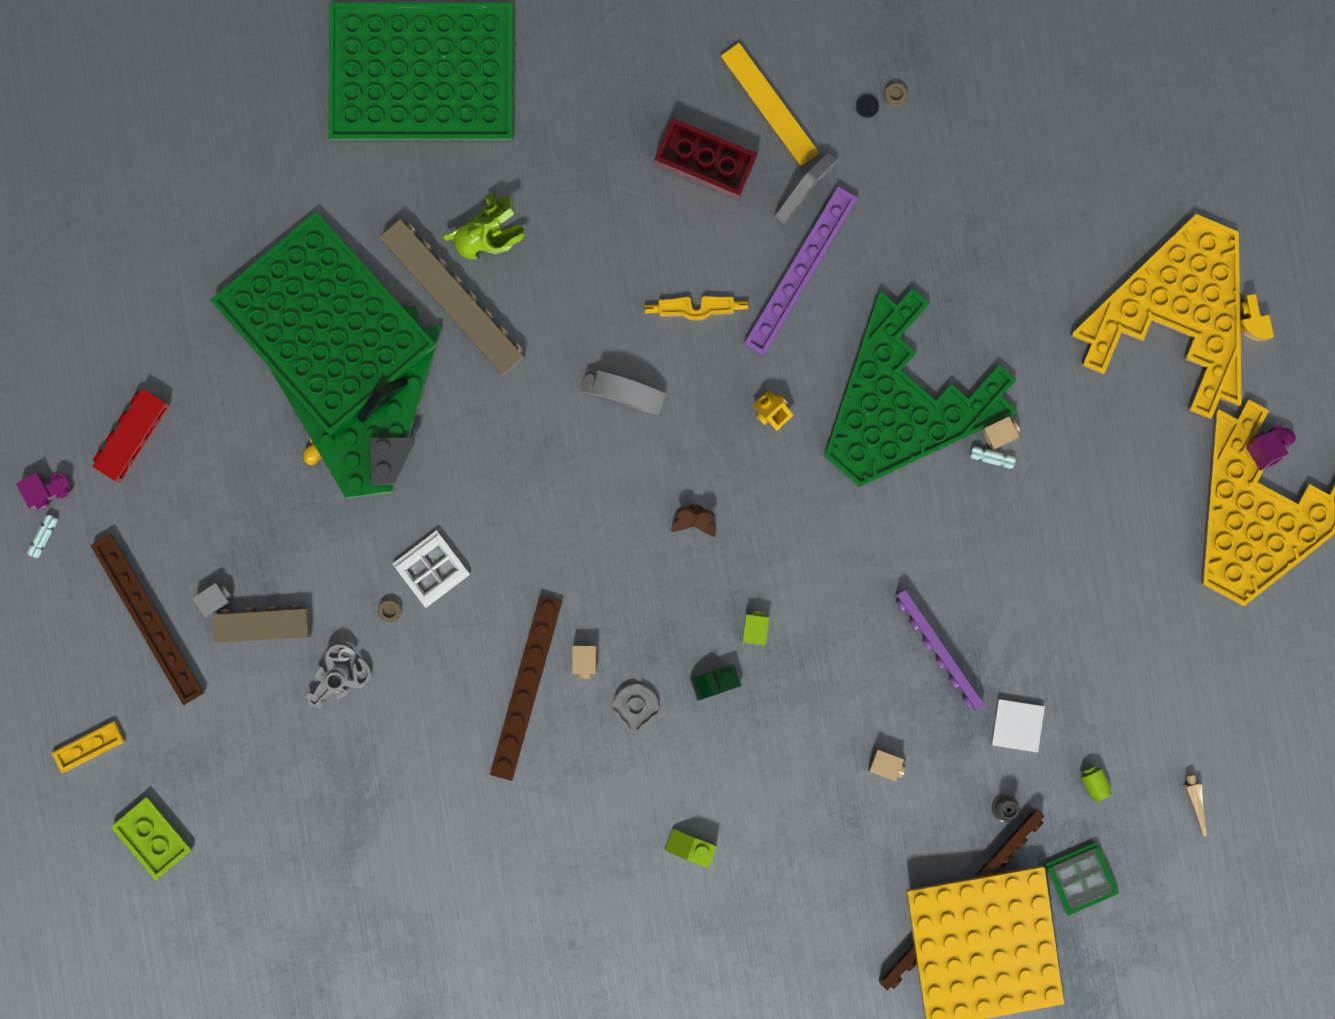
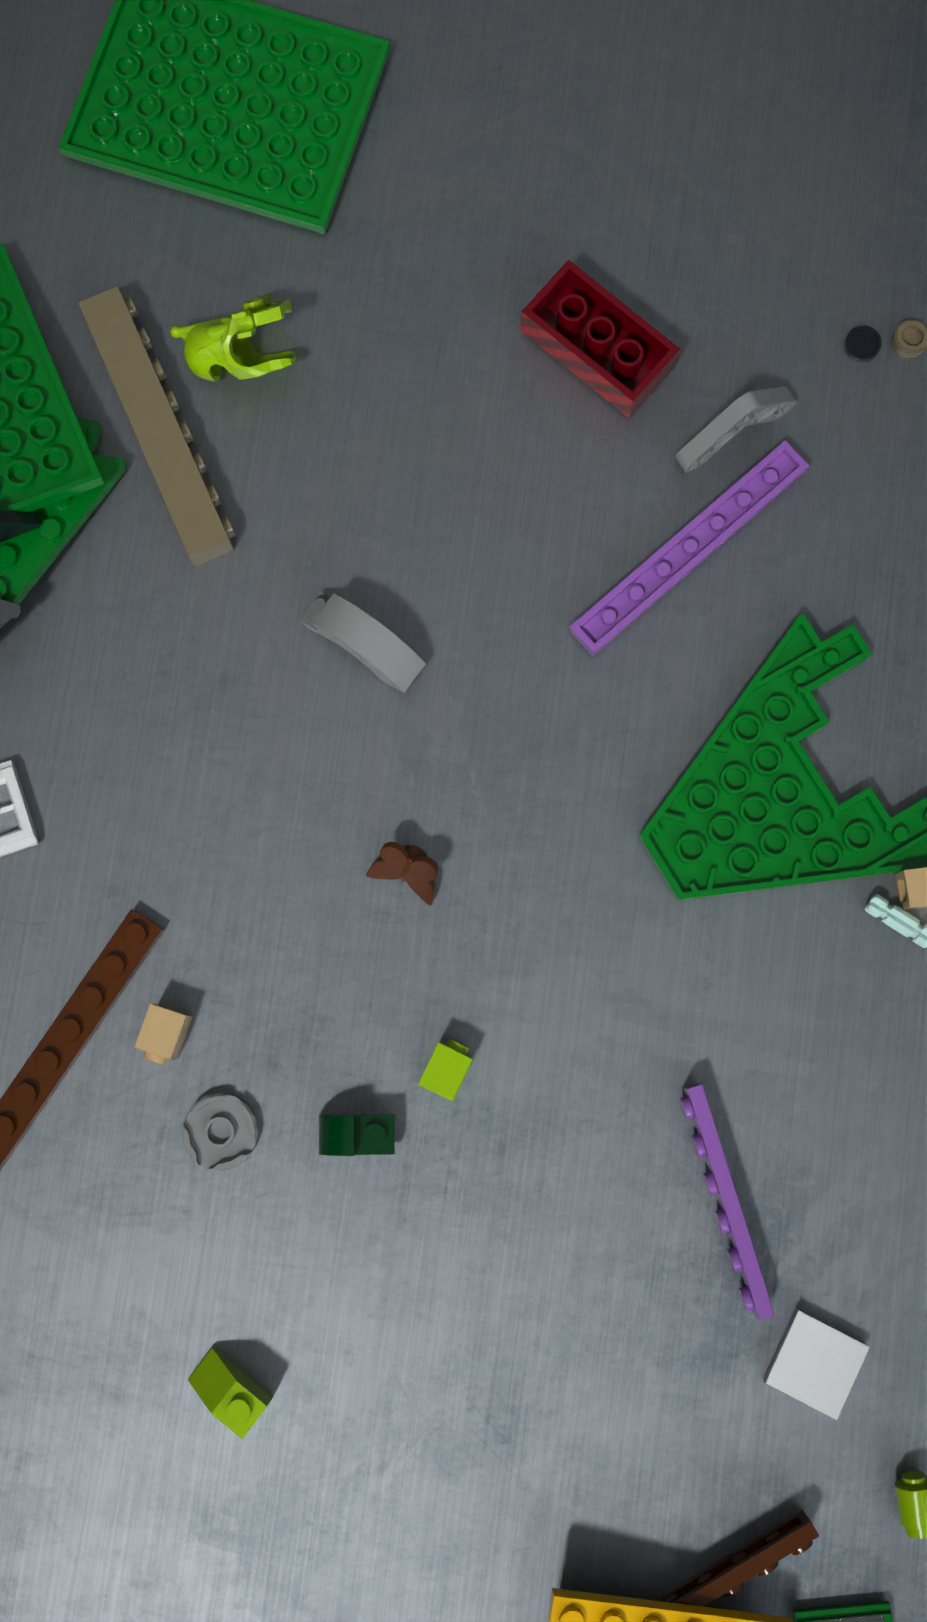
camera: 20 degrees right, 5 degrees down
yellow piece [644,296,748,321] -> none
yellow tile [720,43,820,168] -> none
yellow brick [752,390,793,431] -> none
tan brick [868,749,906,781] -> none
dark grey piece [992,795,1020,823] -> none

